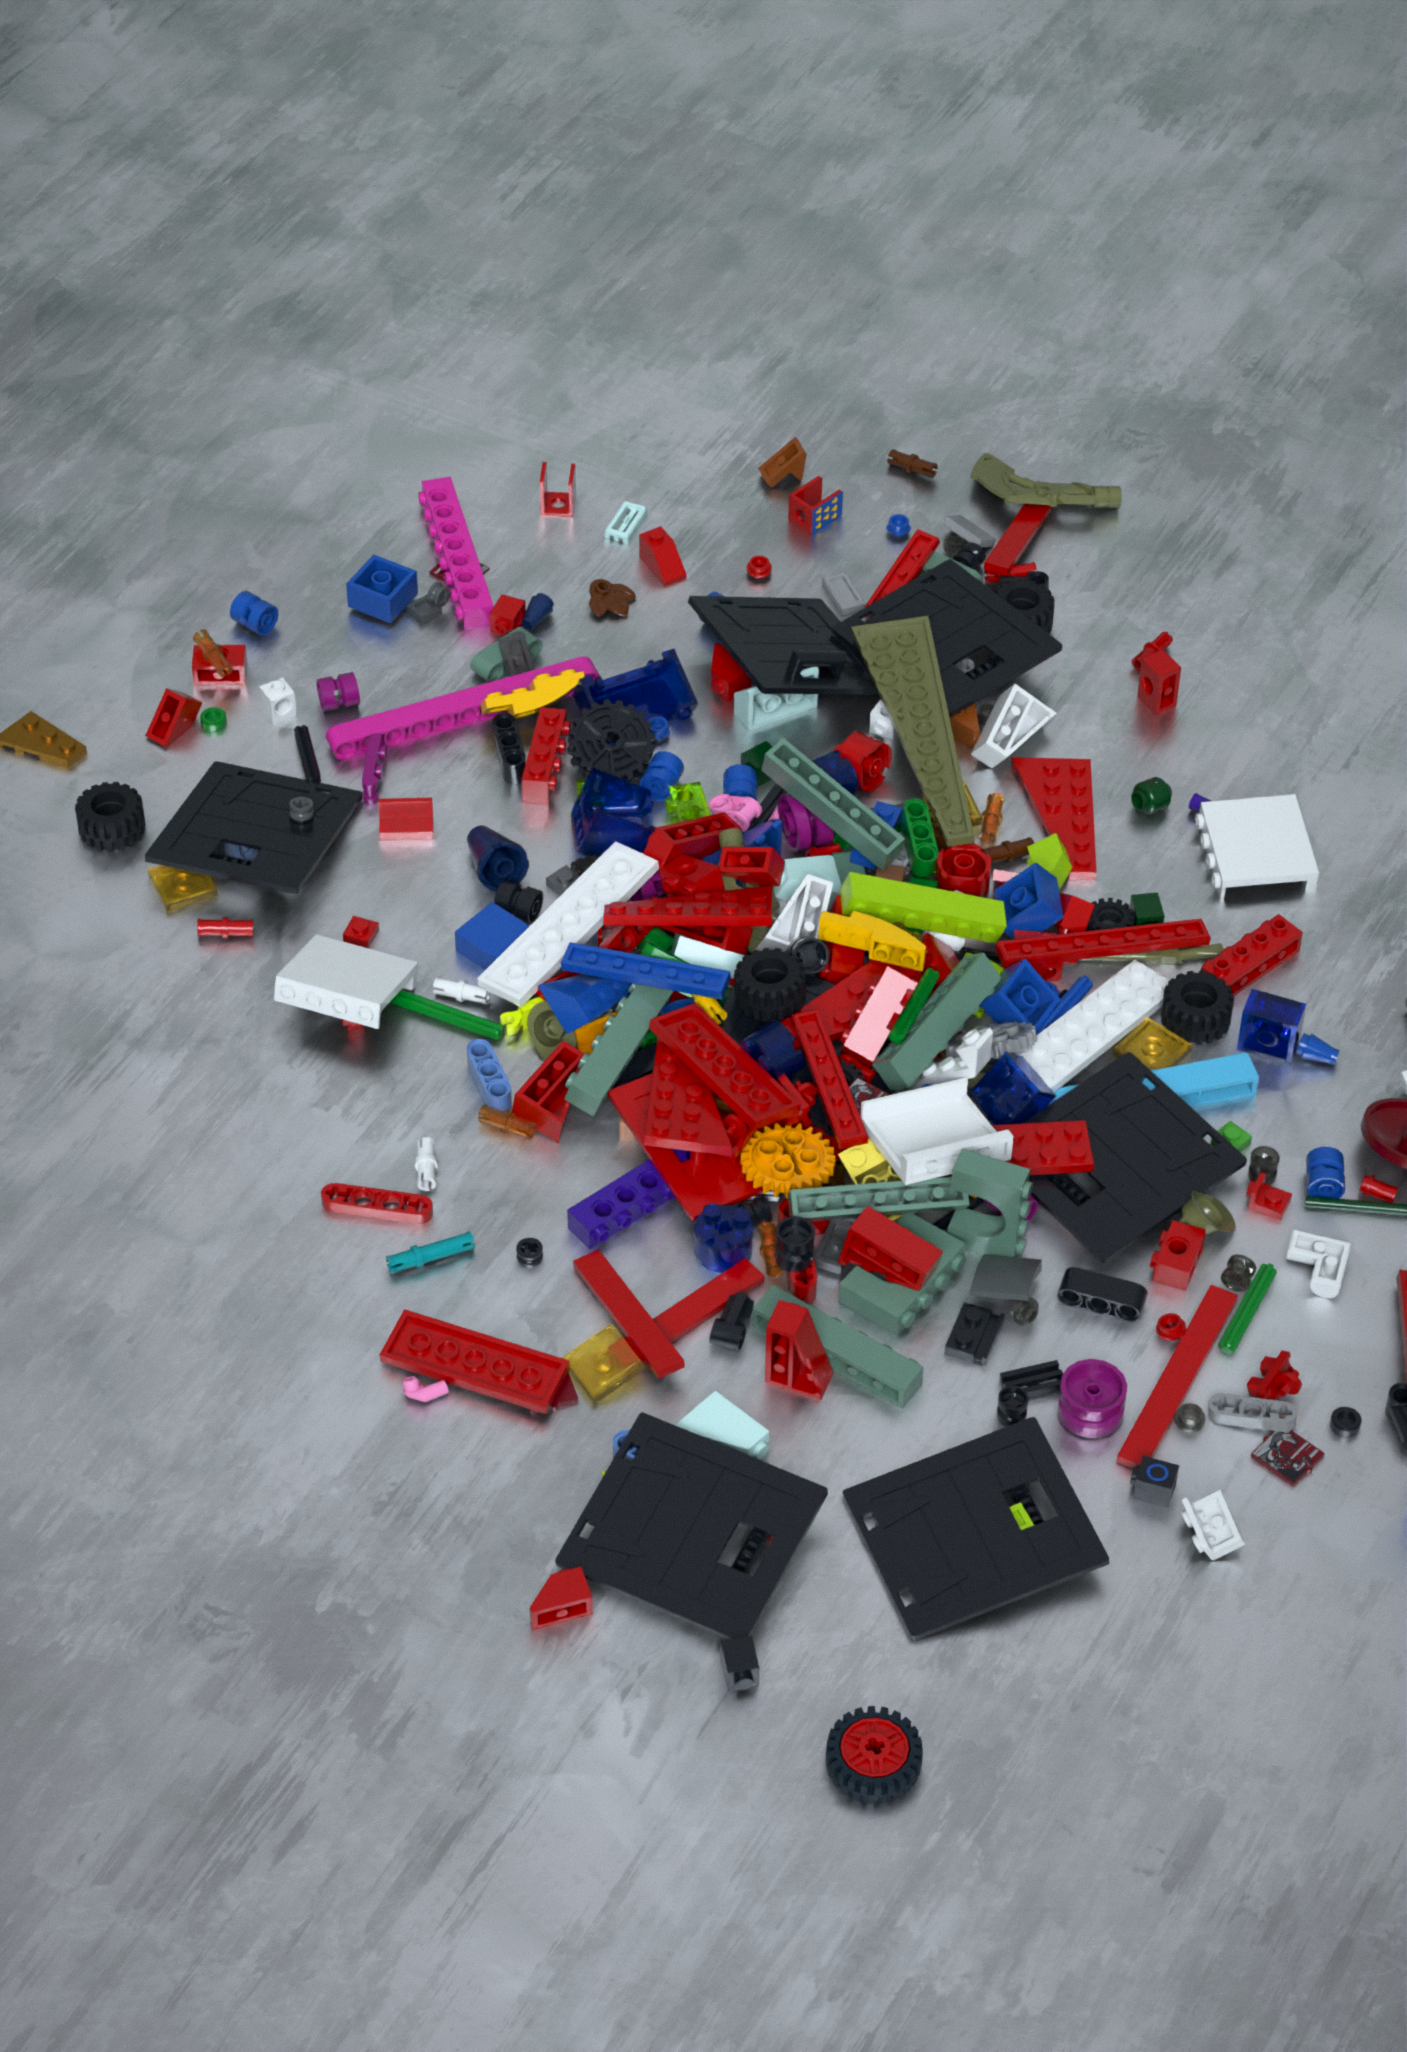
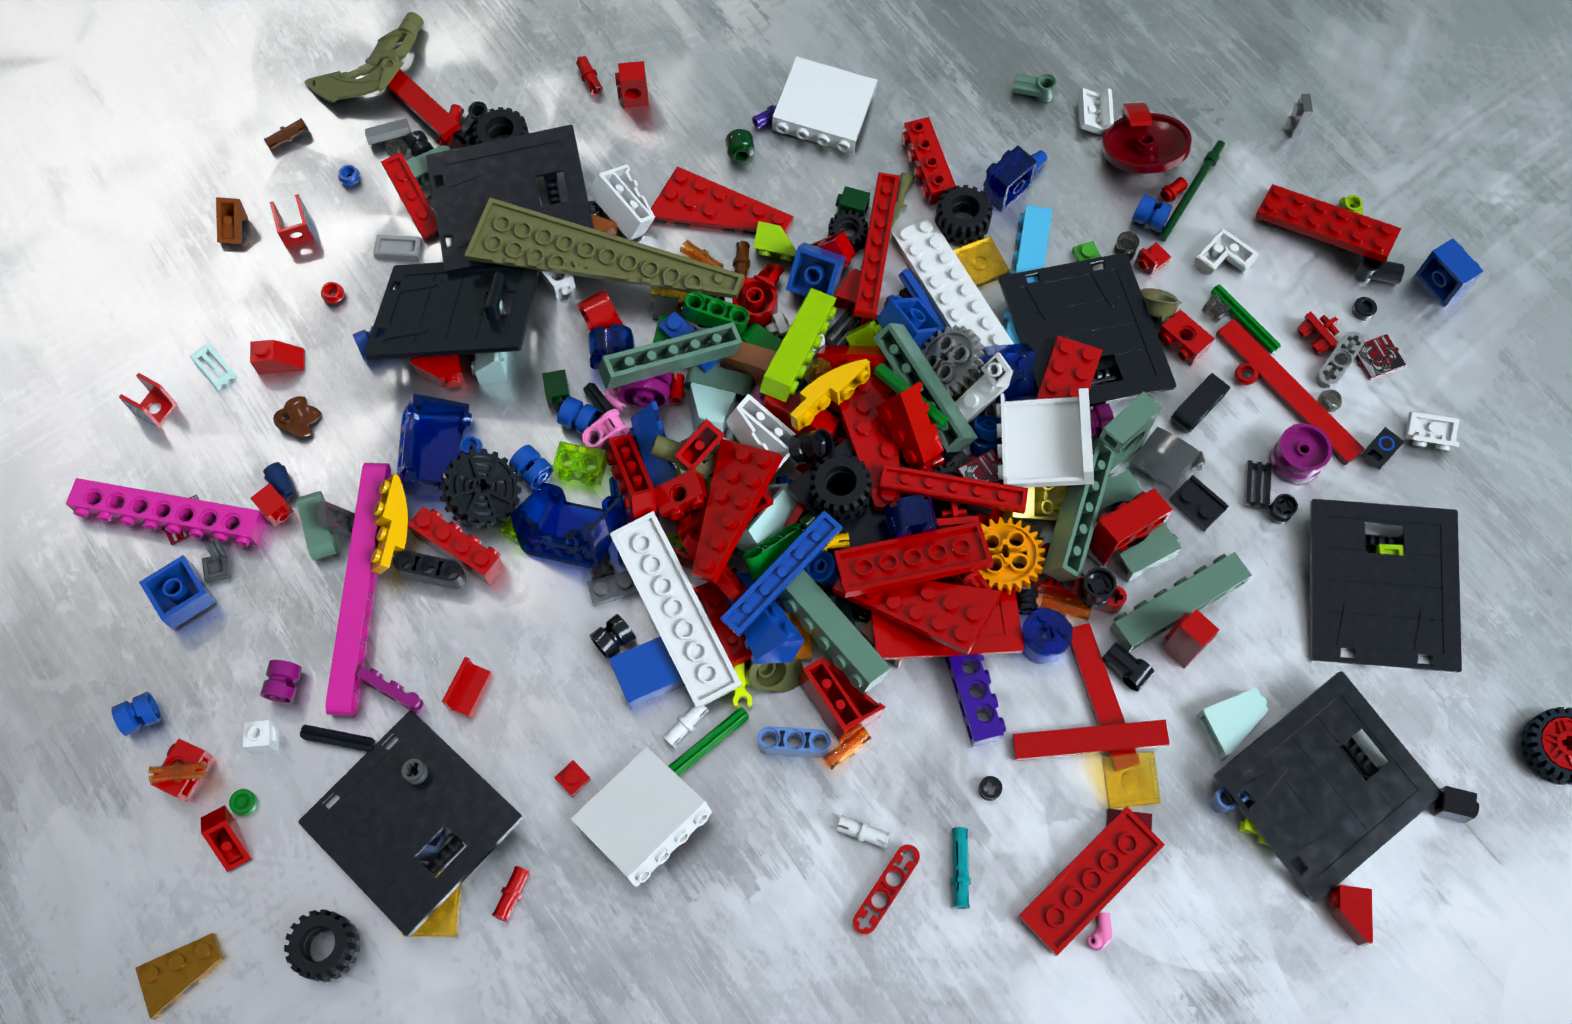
camera: 65 degrees left, 20 degrees up
dark blue cone [467,825,529,891] -> none

